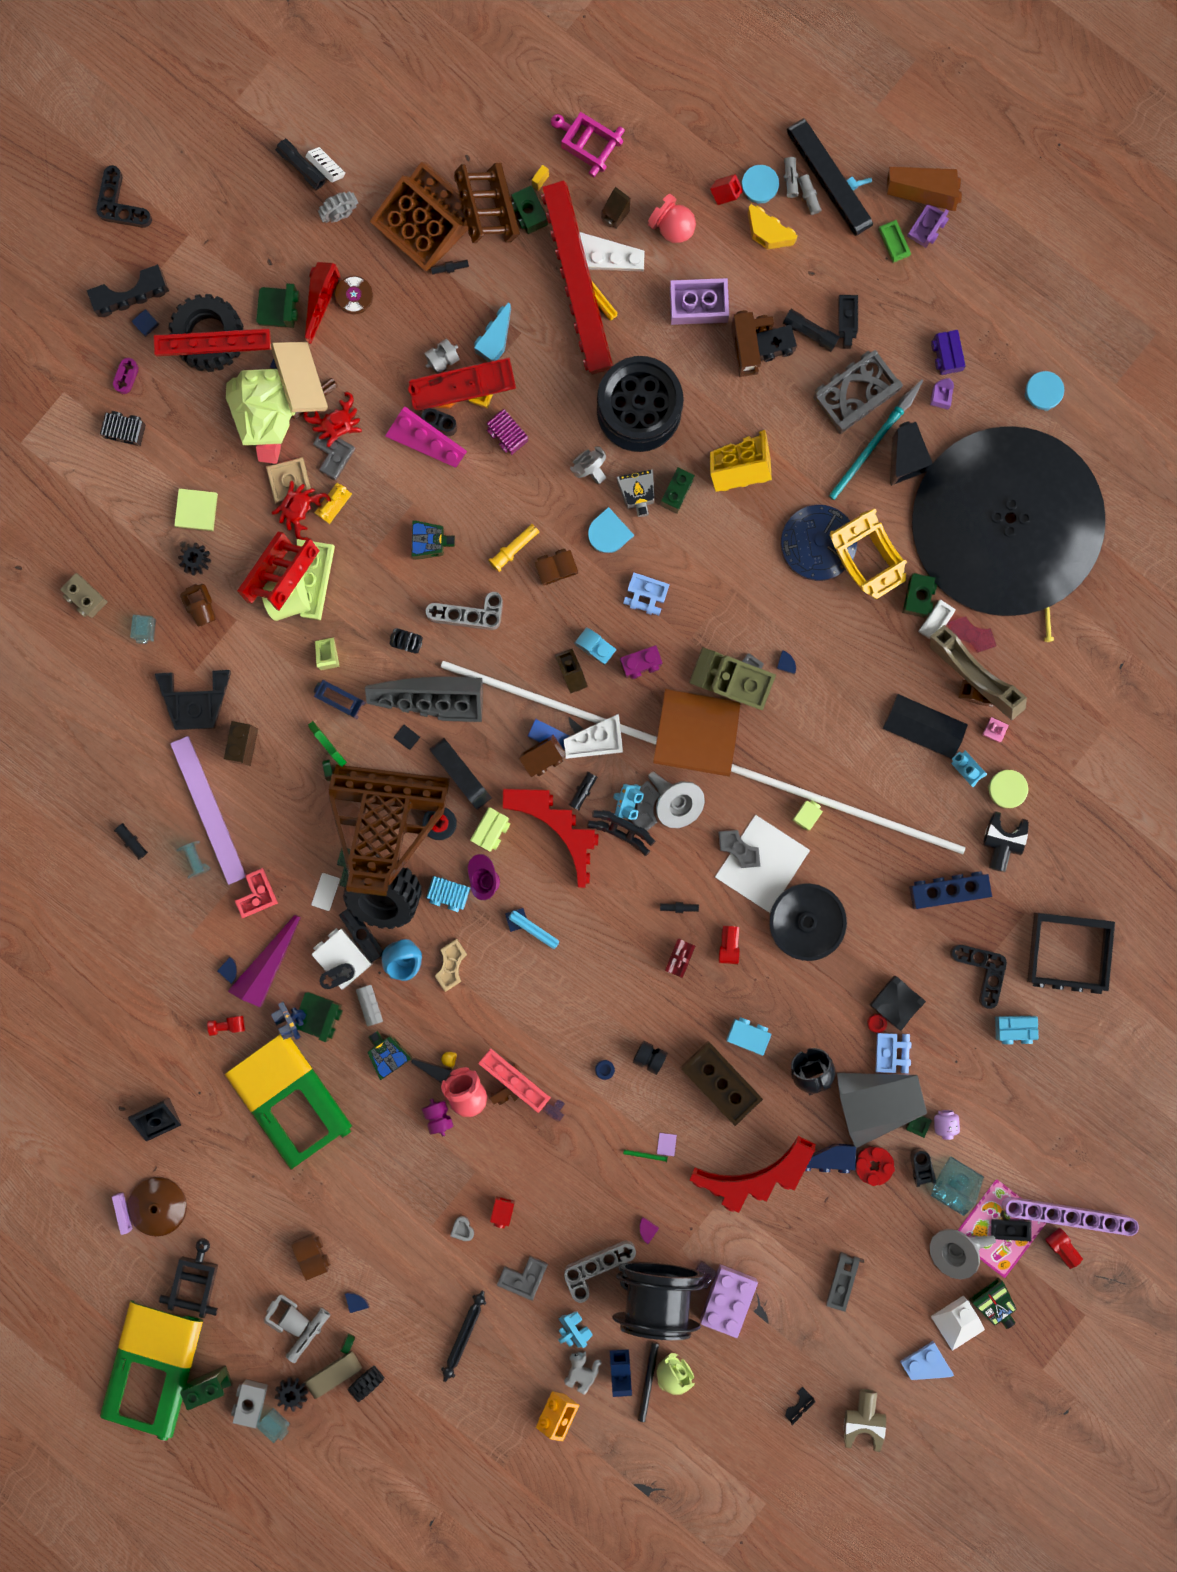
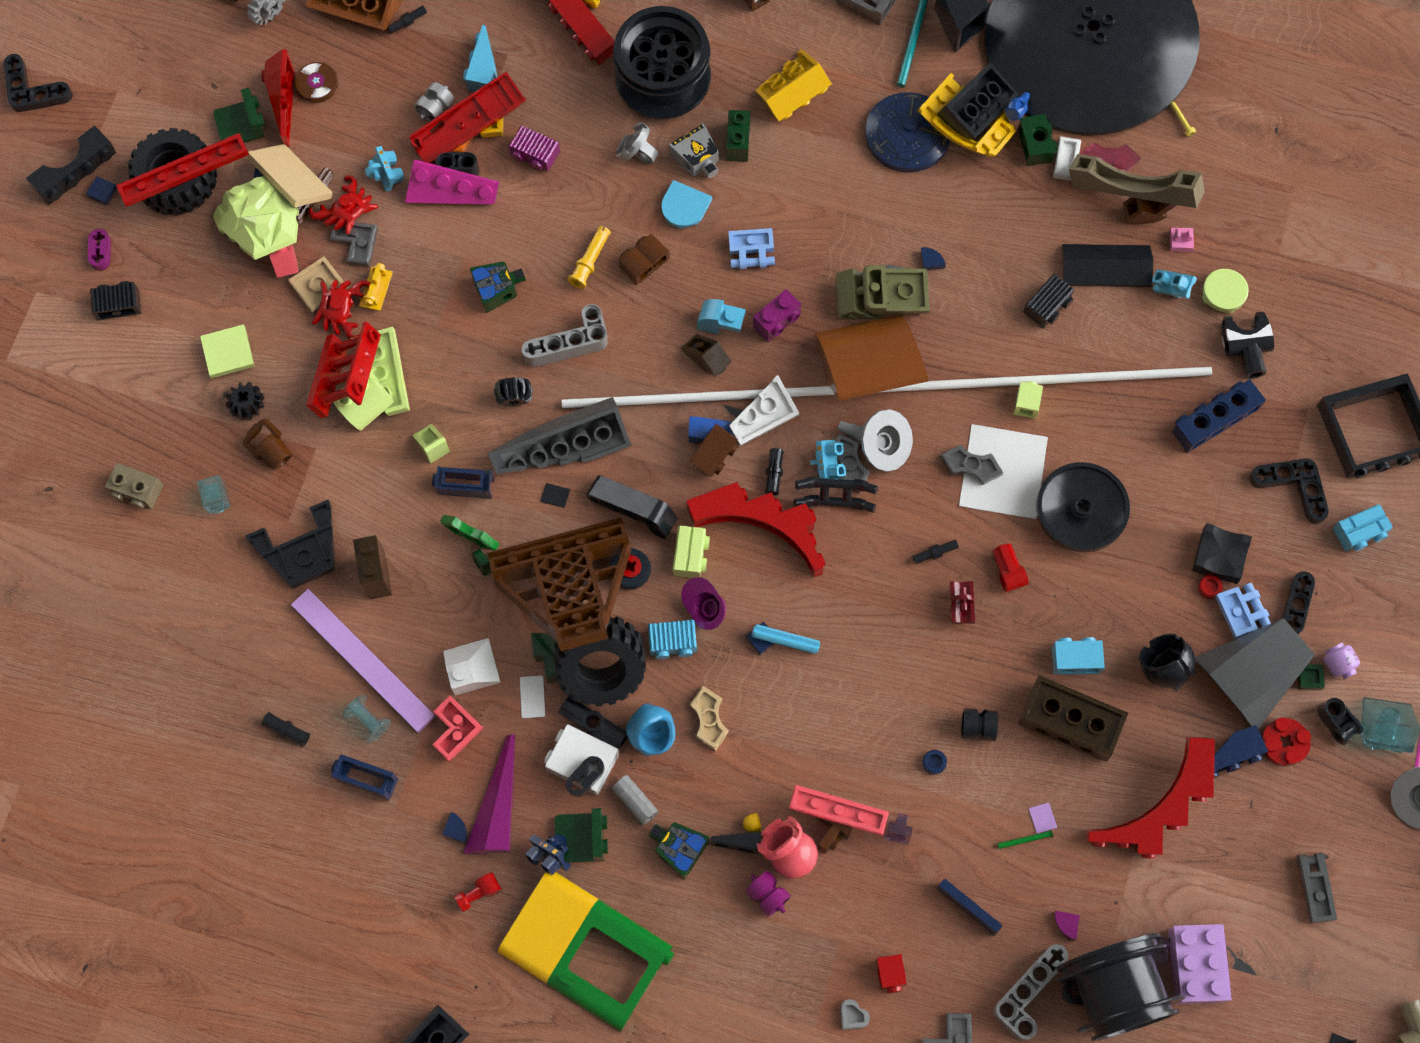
camera: 20 degrees left, 15 degrees down
none -> dark blue window [331,754,399,800]
none -> medium azure hips [365,146,404,191]
none -> white slope [443,638,501,696]
none -> black slope [937,62,1019,140]
none -> dark blue tile [937,879,1002,936]
none -> blue piece [1006,92,1030,121]
none -> black brick [1023,274,1074,328]
none -> black beam [1282,571,1315,635]

